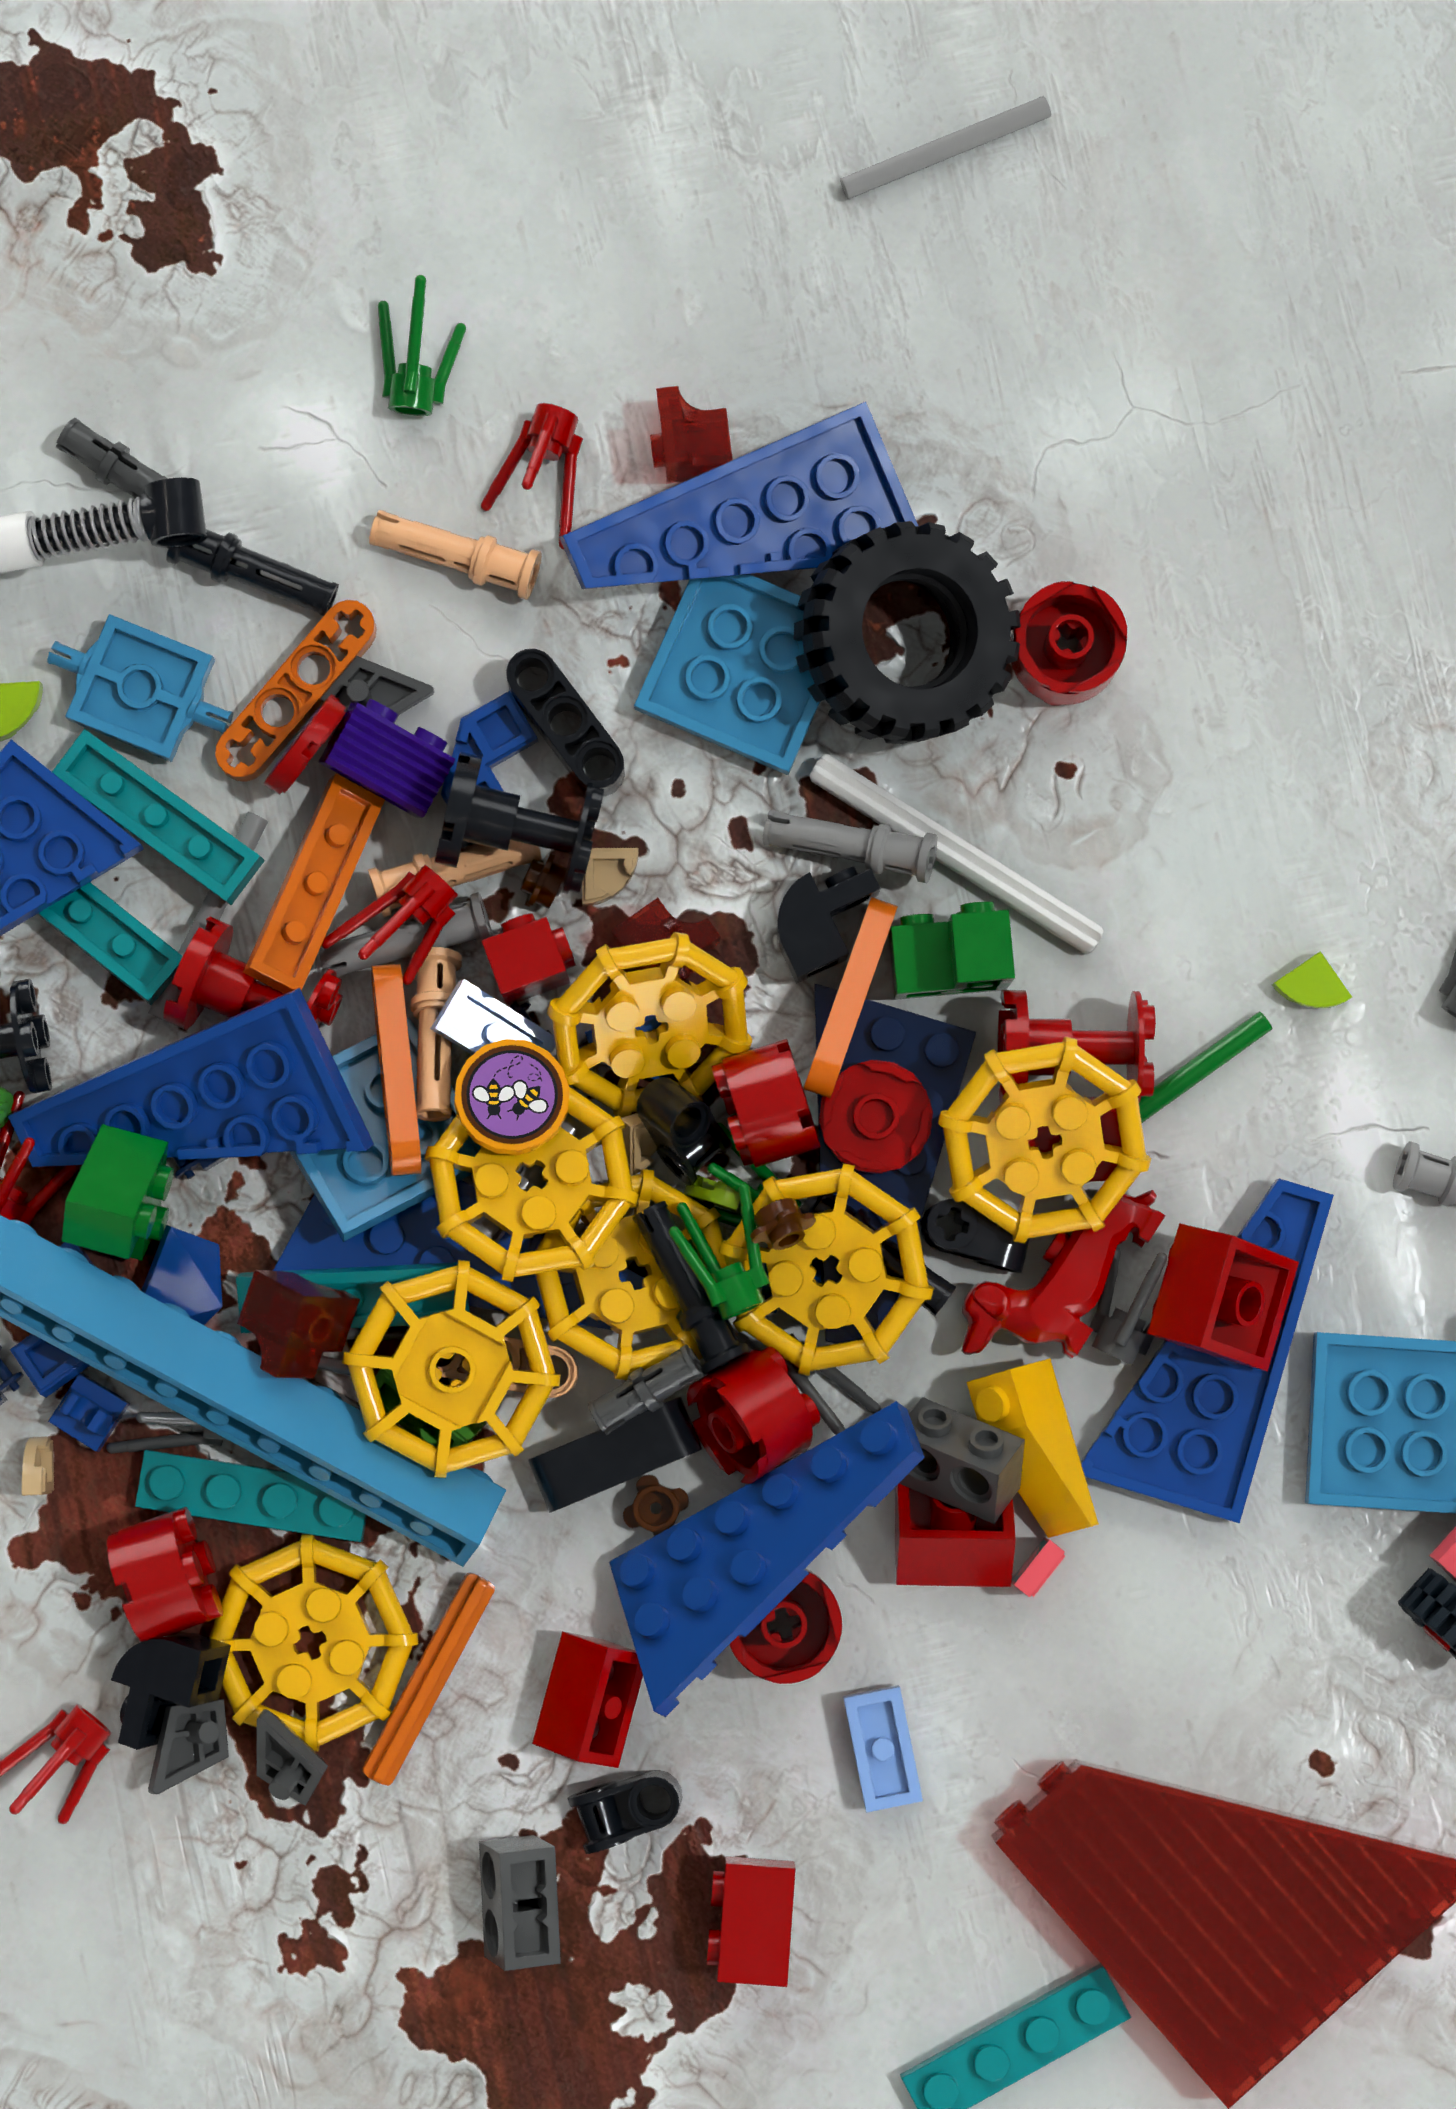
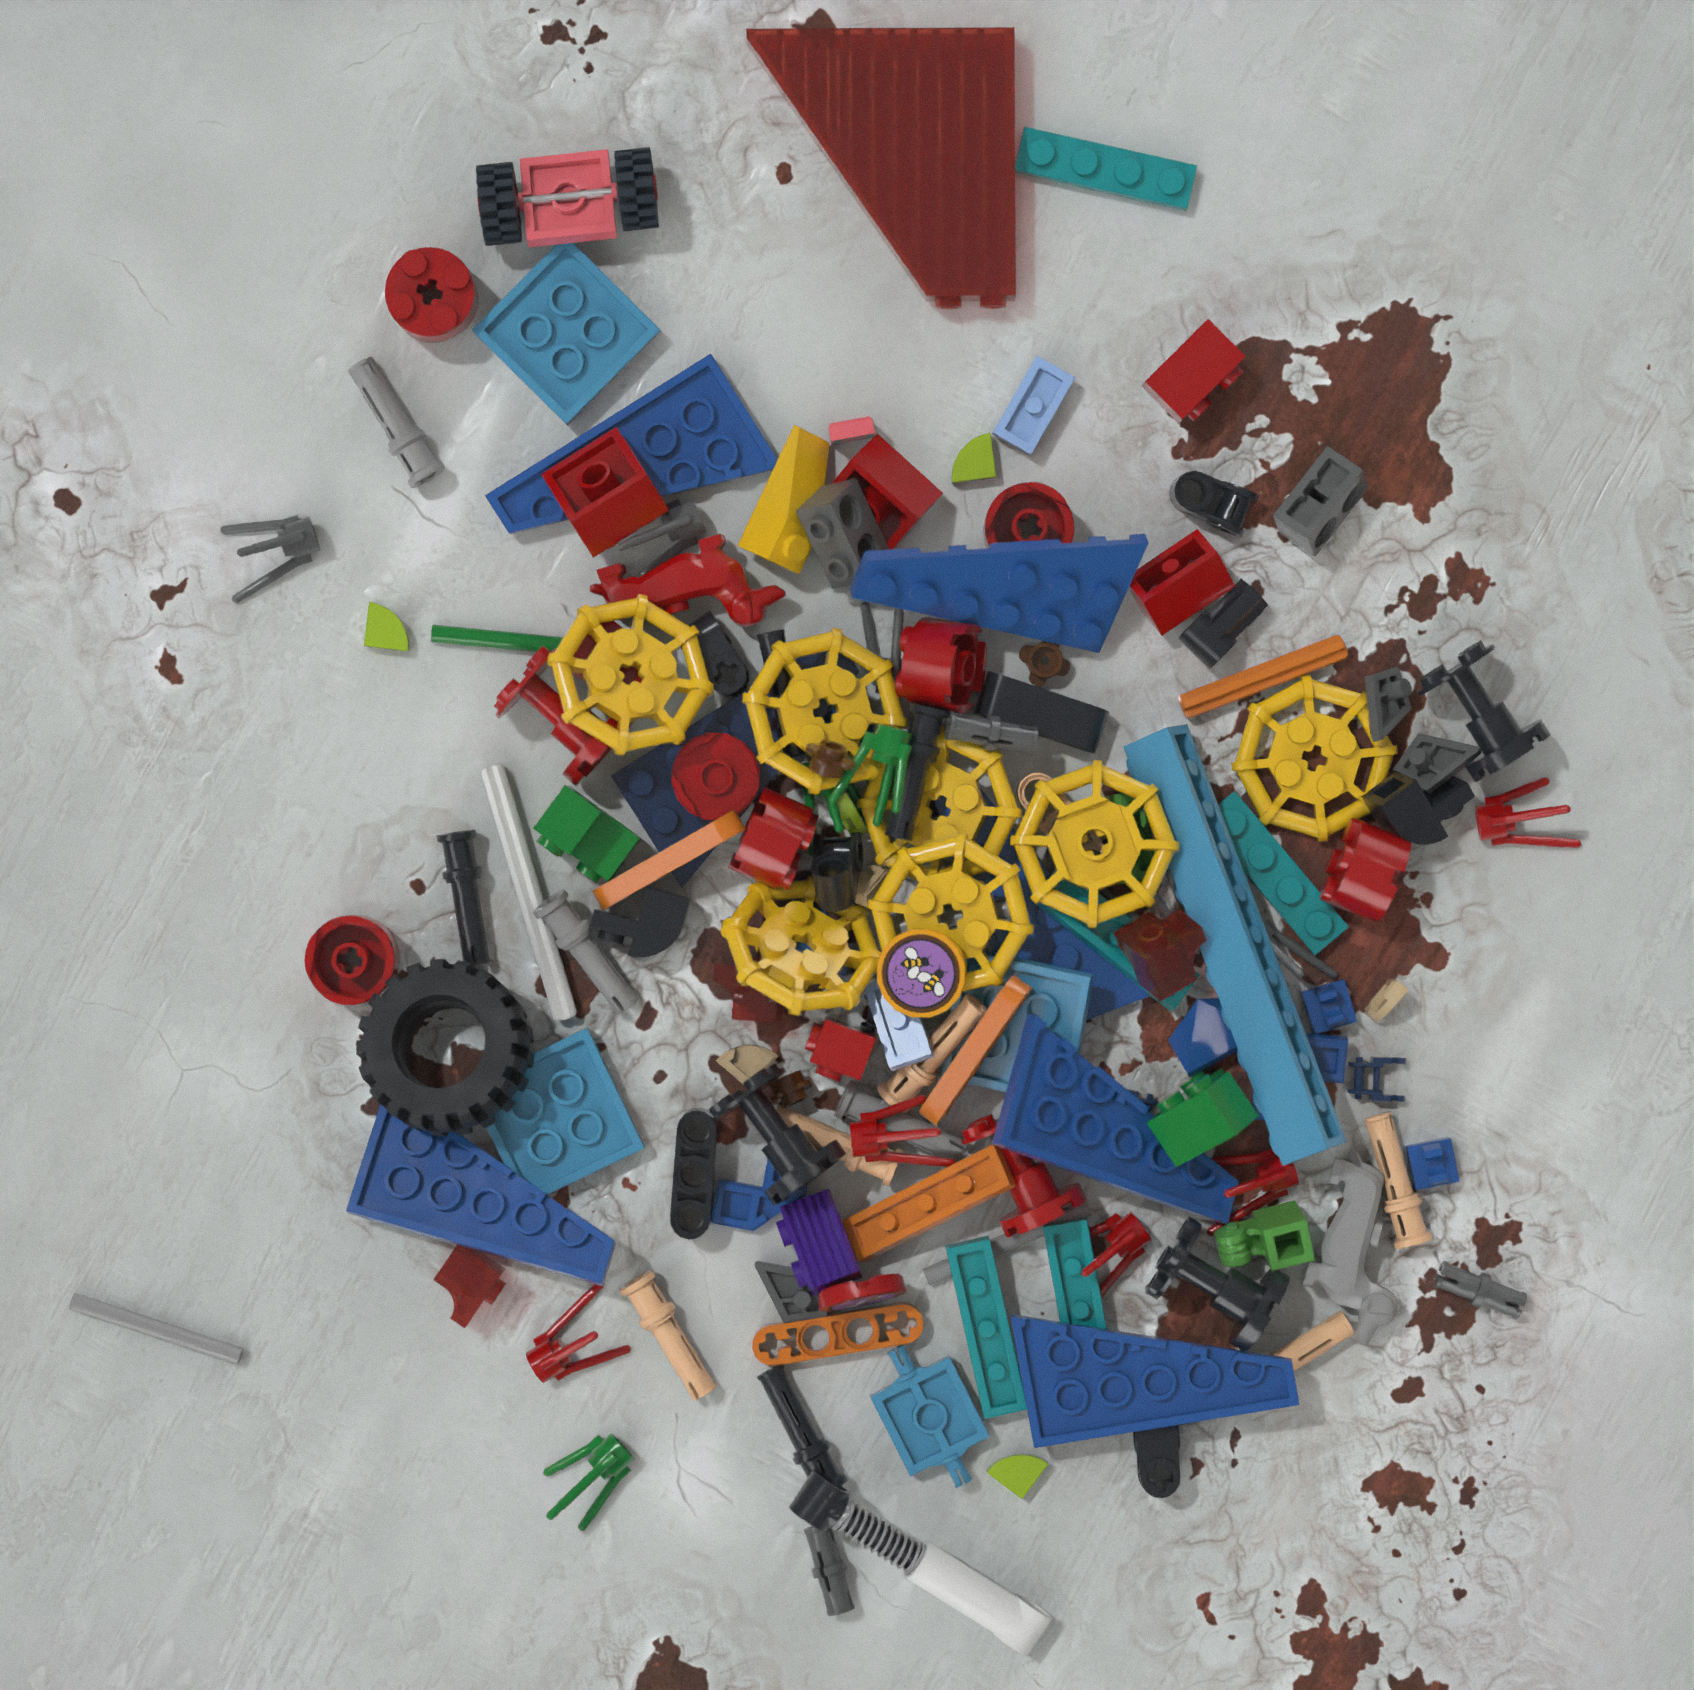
camera: 135 degrees left, 5 degrees up
none -> black pin [436,829,491,965]
none -> lime tile [951,433,996,484]
none -> red plant [1082,1212,1152,1298]
none -> black piece [1178,578,1268,669]
none -> black piece [1417,640,1551,782]

